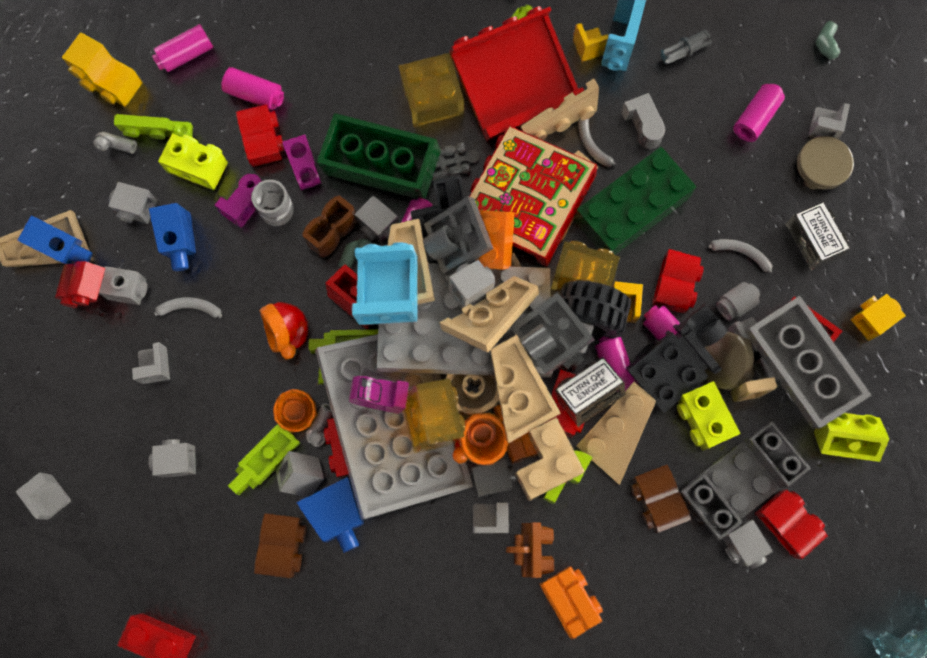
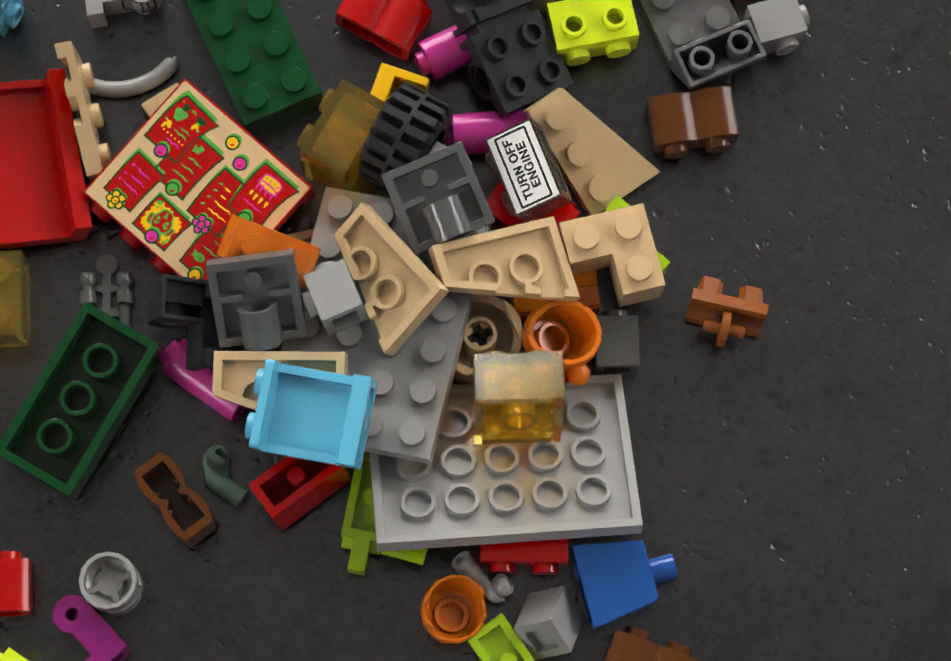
camera: 85 degrees left, 0 degrees up
piece [259,302,309,360] -> none
magenta leg [282,134,322,190] -> none
magenta leg [349,376,409,414] -> none
light grey brick [354,196,399,244] -> none
light grey panel [473,503,509,534] -> none
orange brick [539,566,603,639] -> none

